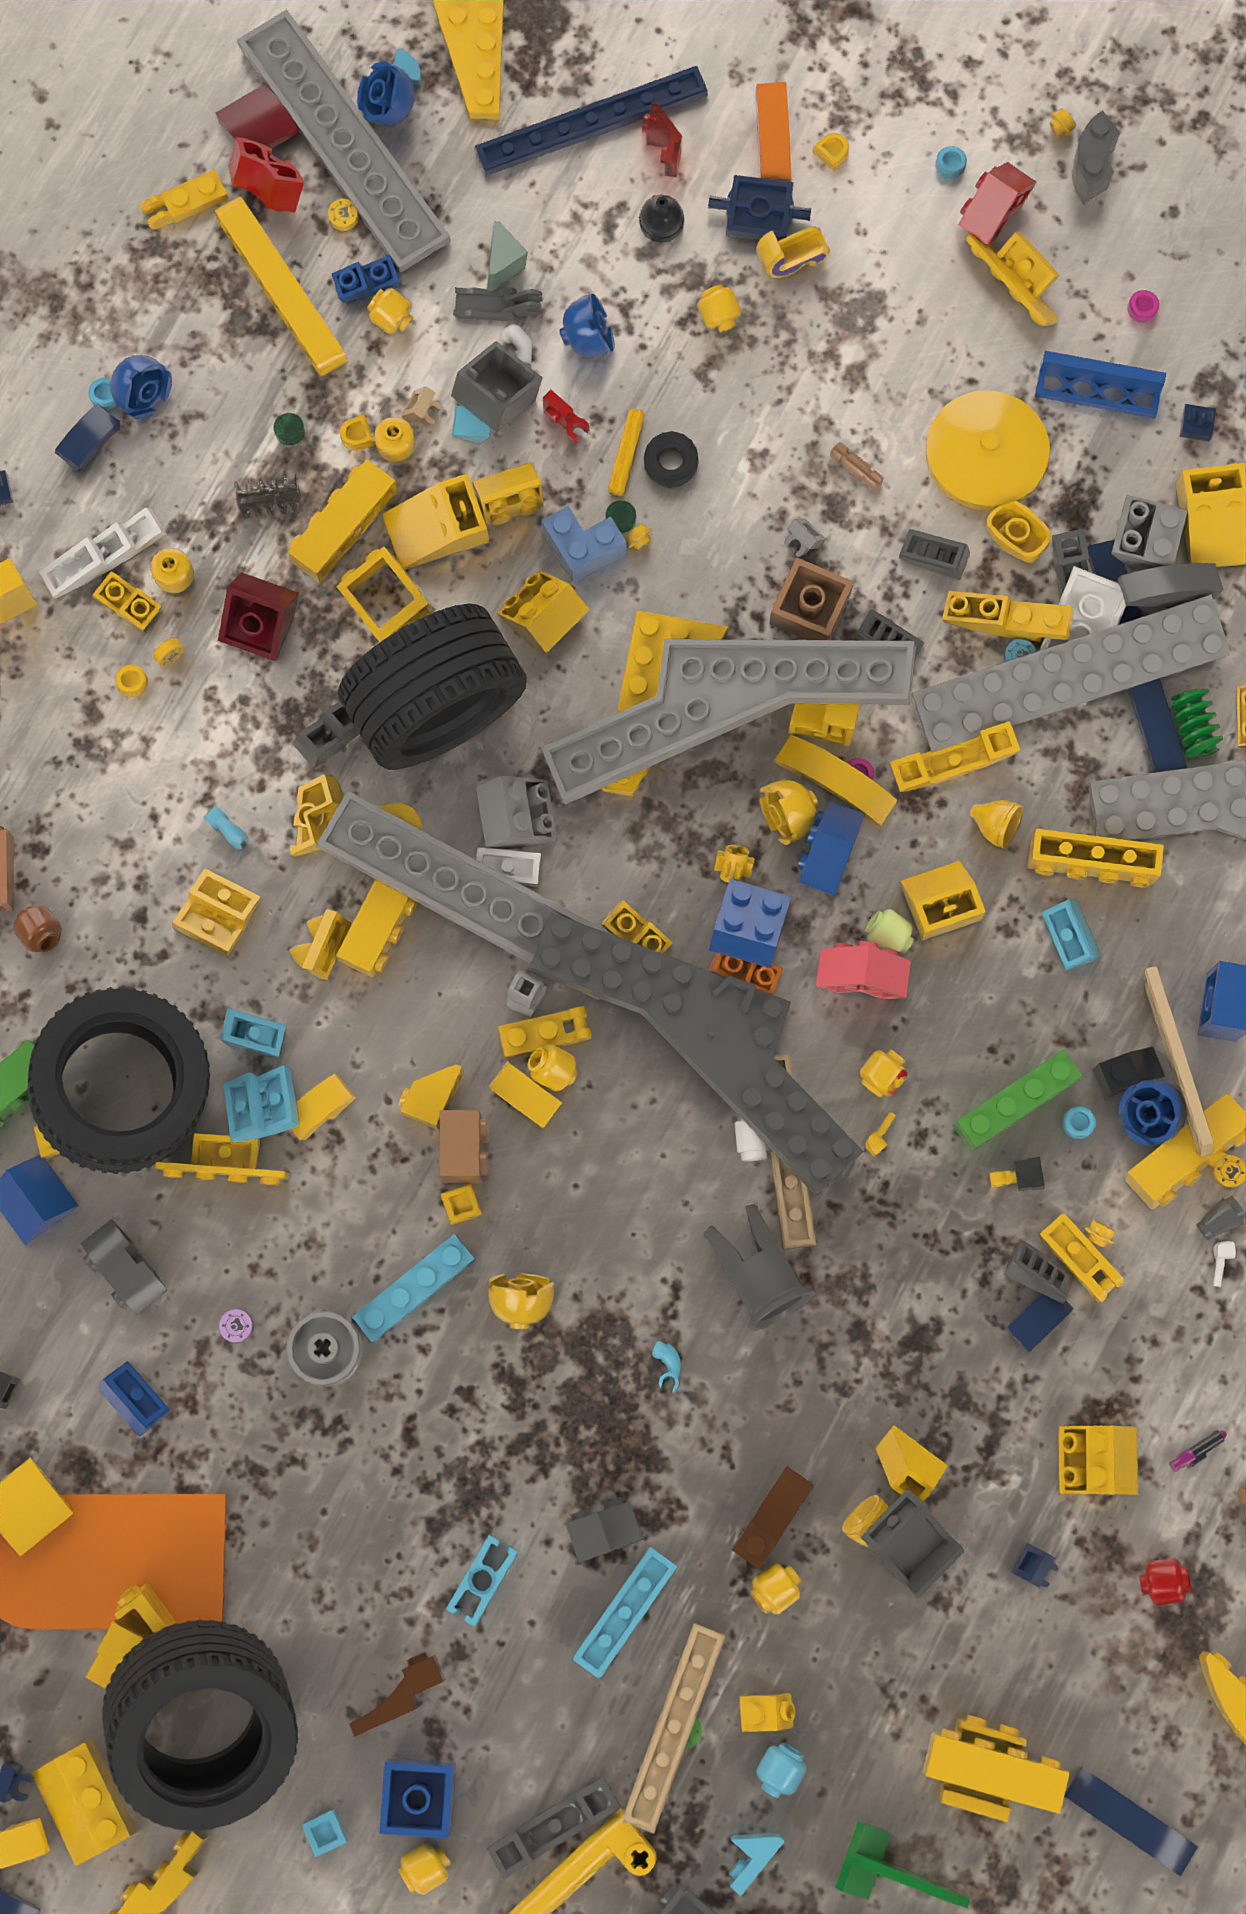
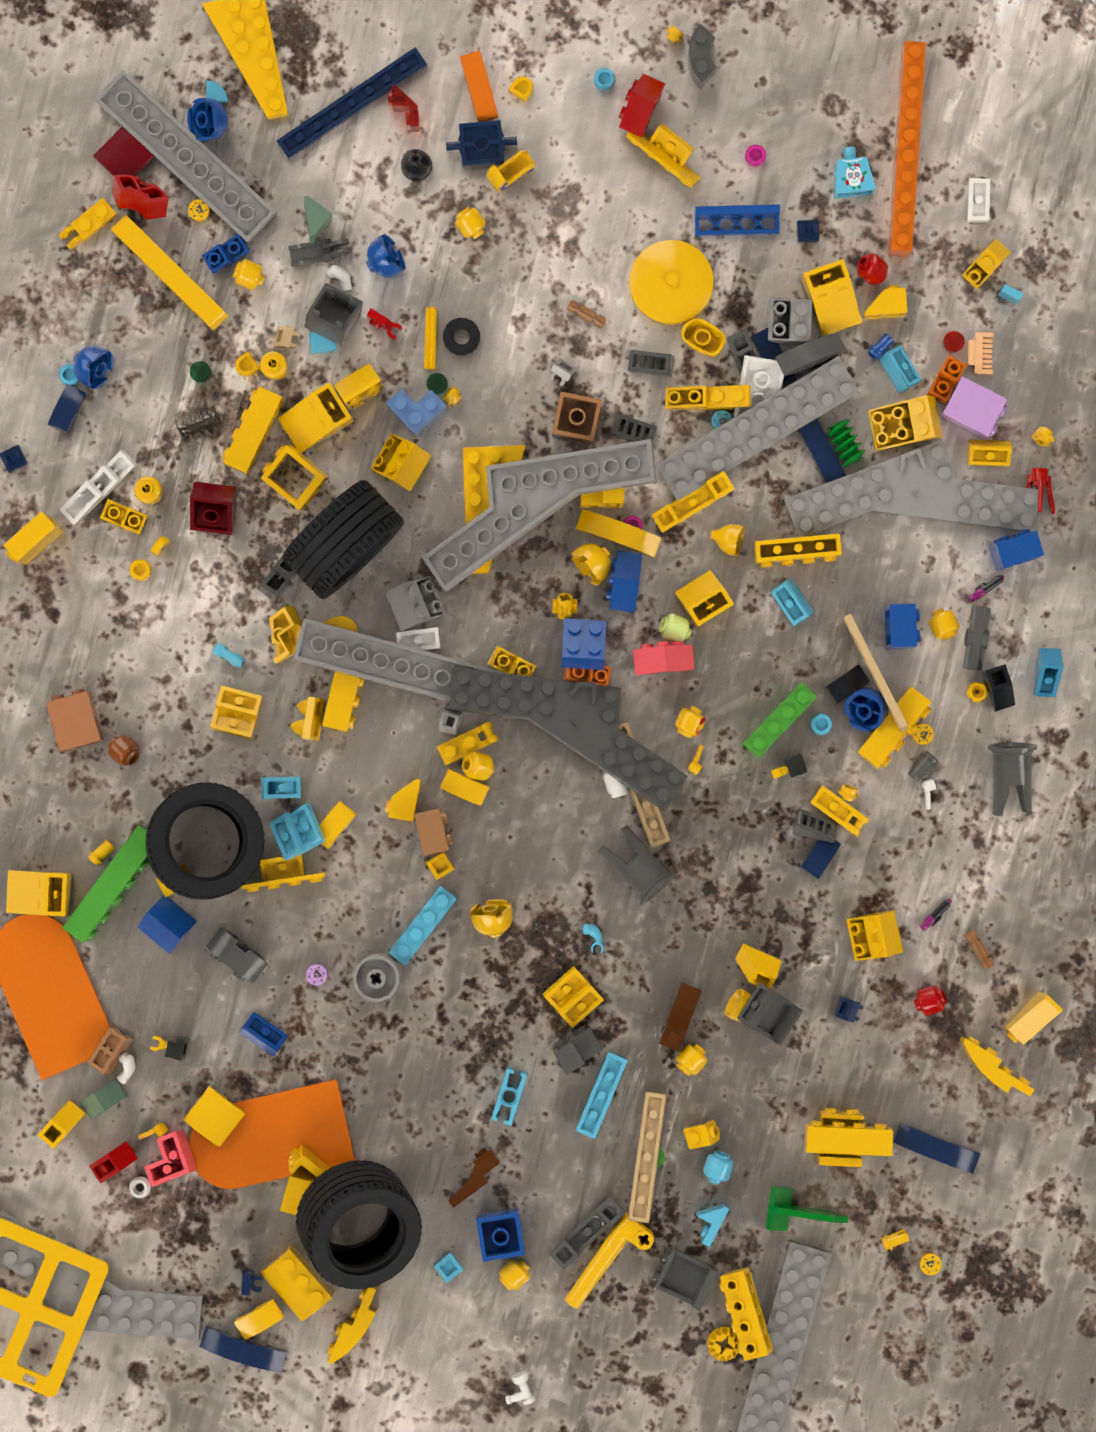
camera: 10 degrees left, 10 degrees up
none -> yellow slope [543,966,604,1028]

